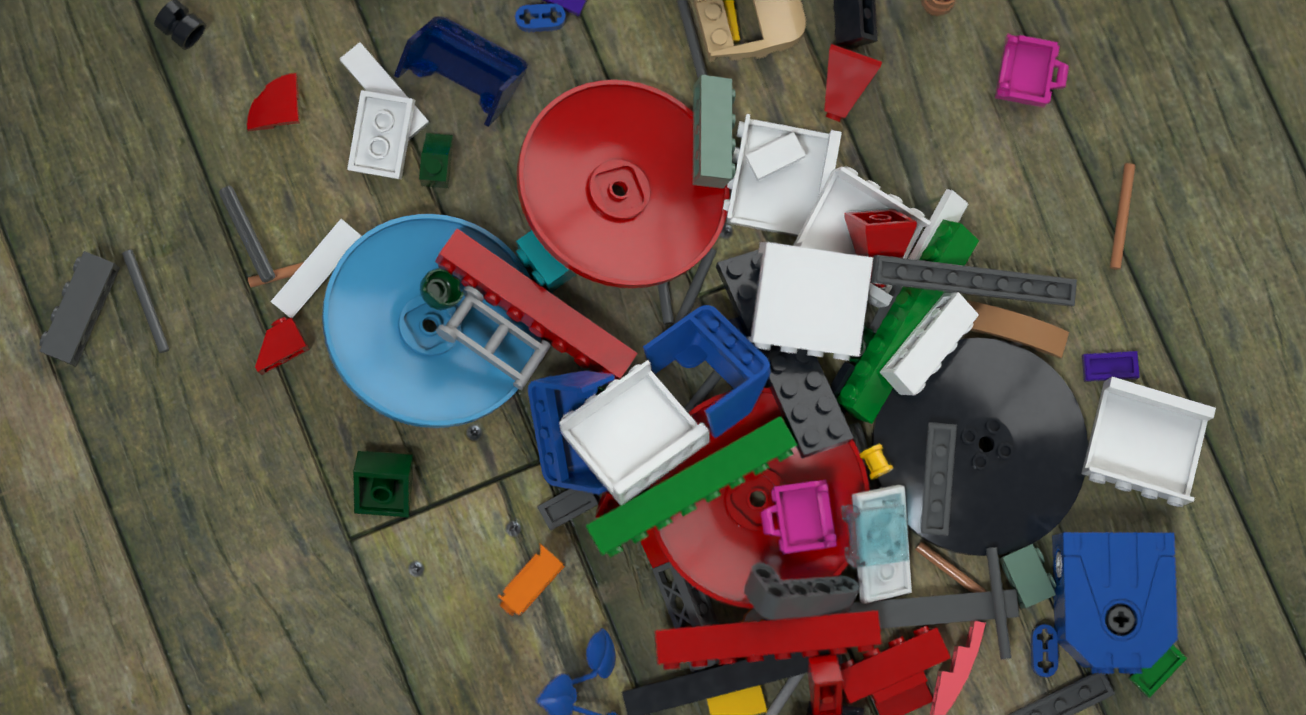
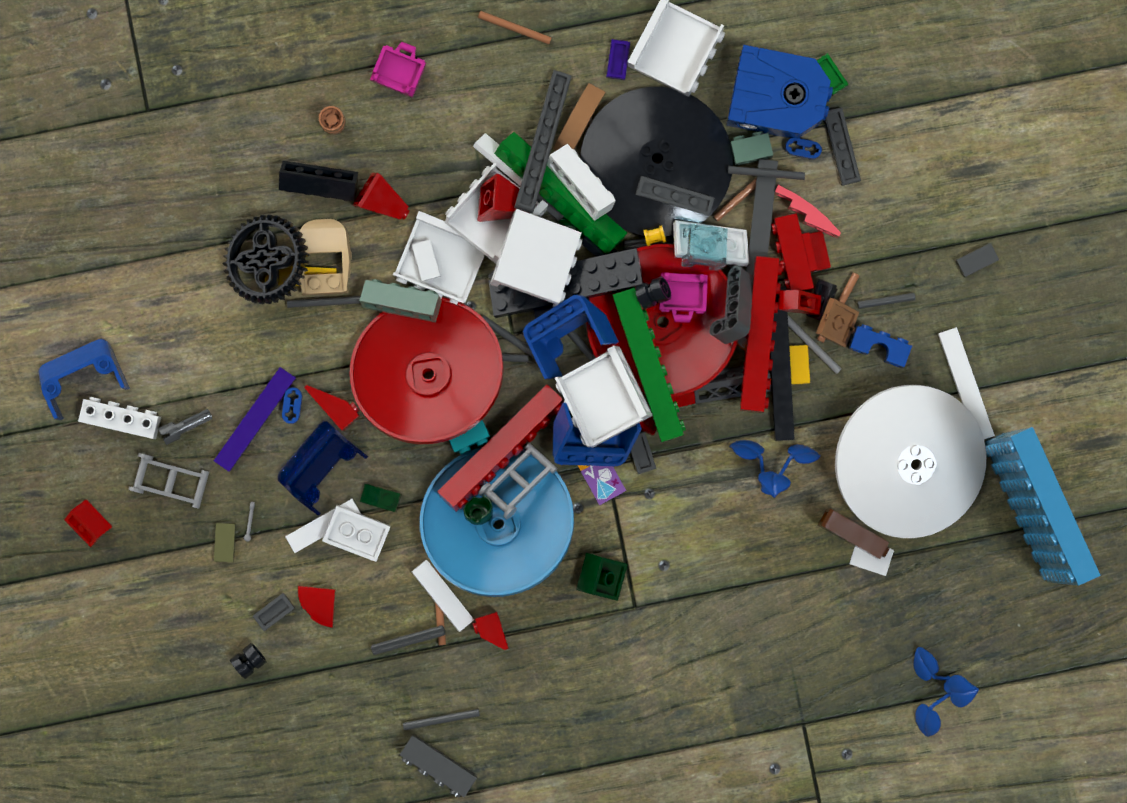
camera: 70 degrees left, 5 degrees up
orange window [498,544,565,616] -> none
none -> dark grey tile [253,593,295,631]
none -> red slope [304,385,360,431]
none -> sticker [578,465,626,505]
none -> black wheel [635,276,672,309]

